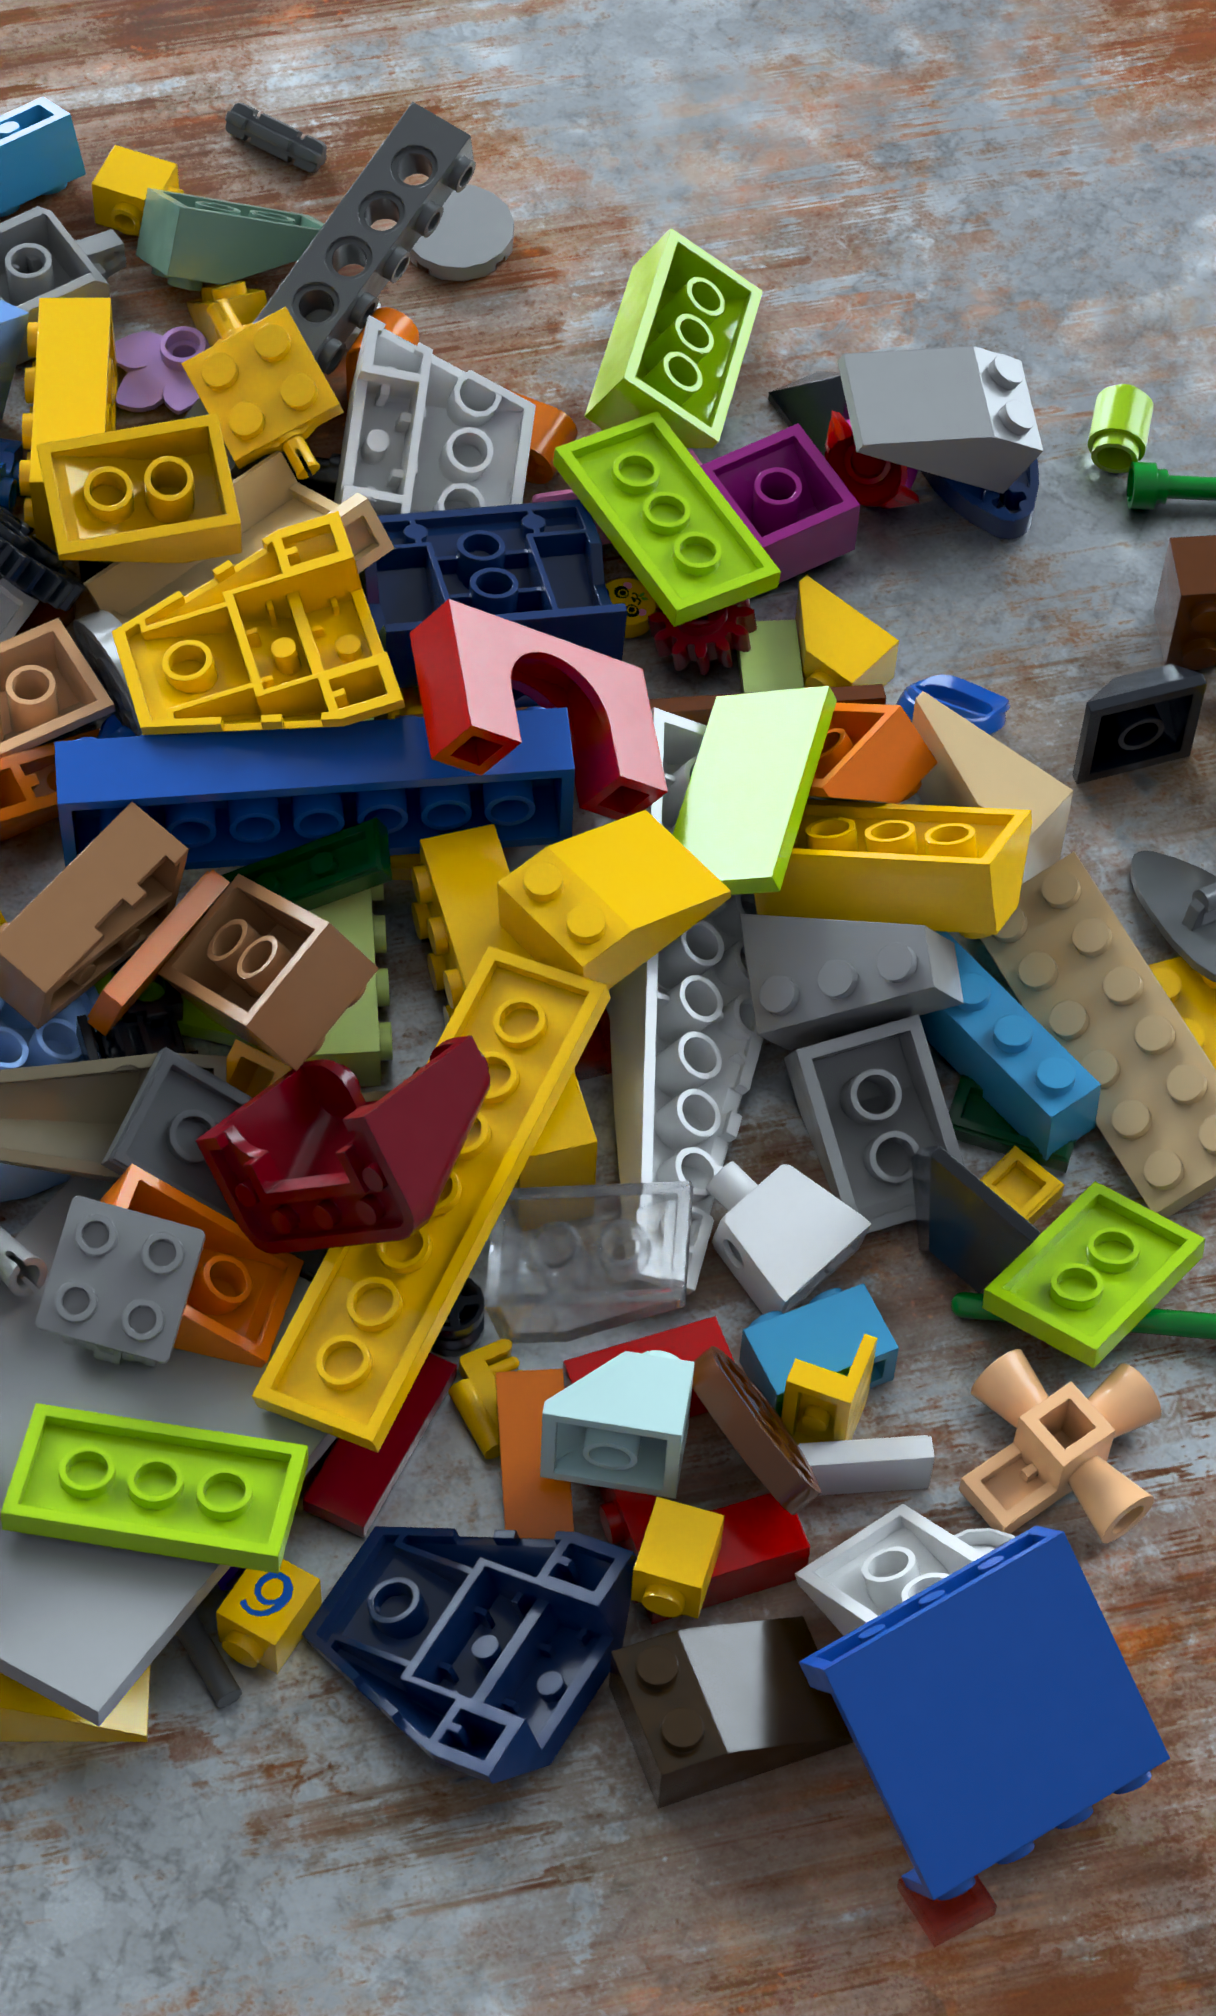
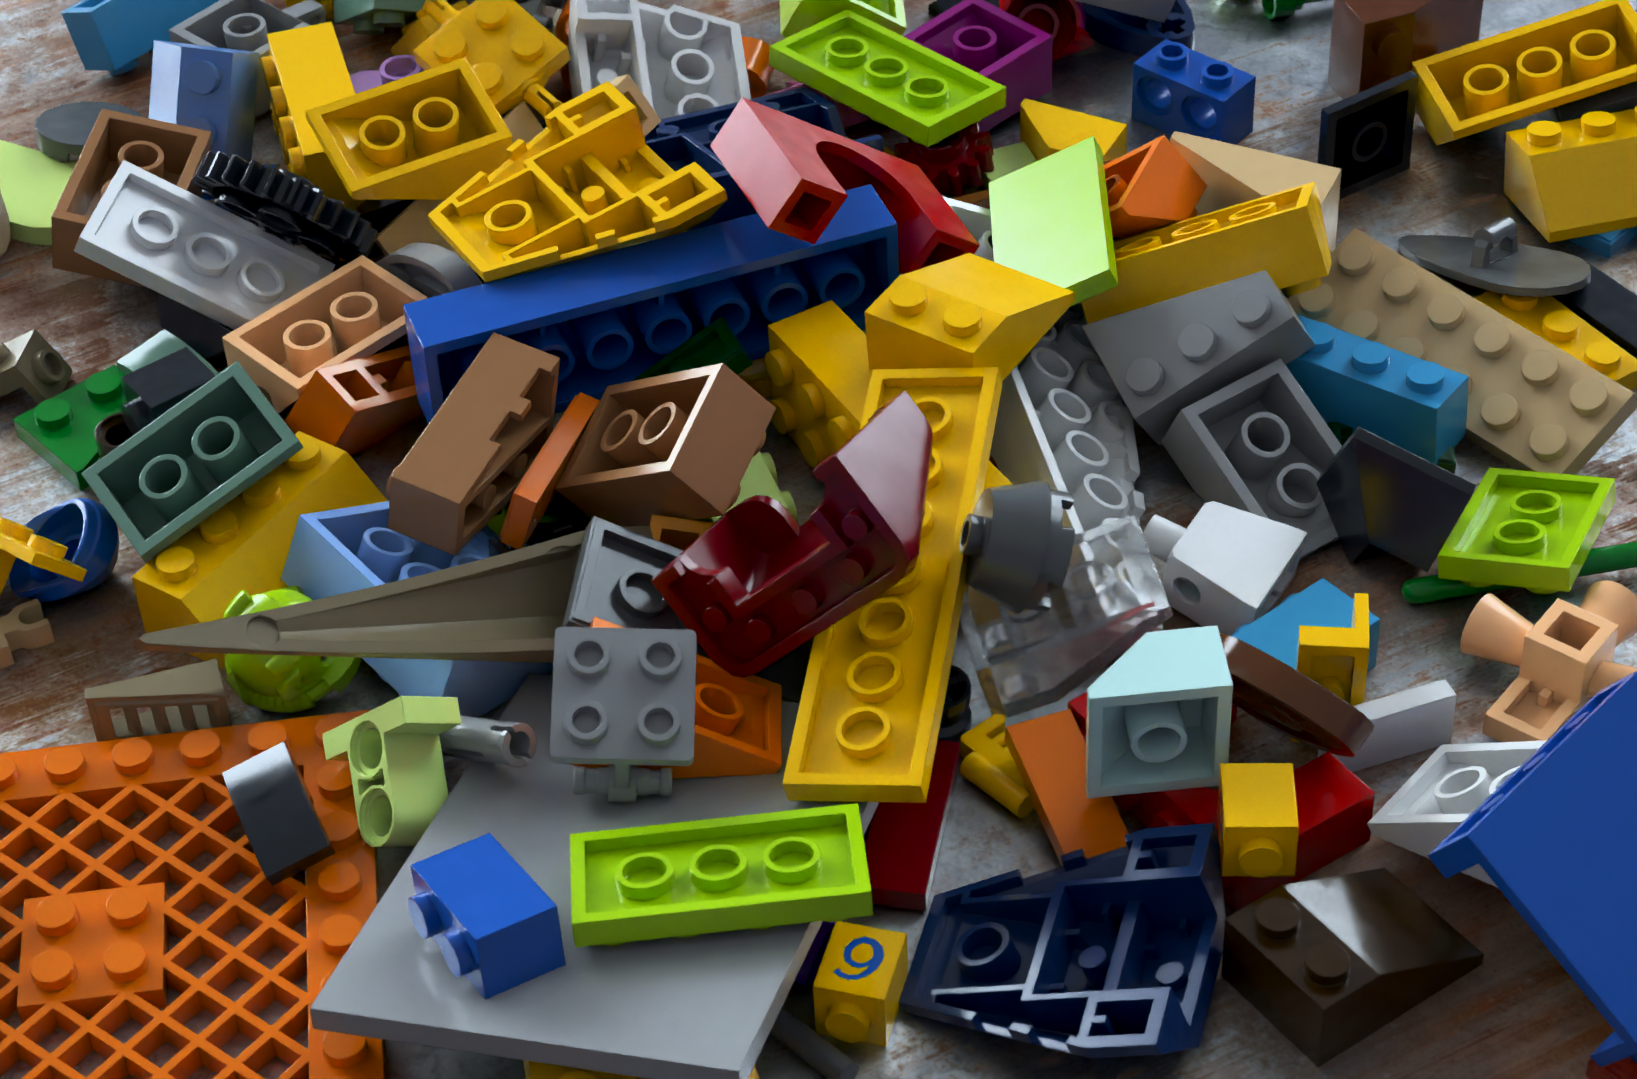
camera: 10 degrees left, 15 degrees down
none -> dark grey cone [959,481,1075,614]
none -> blue brick [1131,39,1256,145]

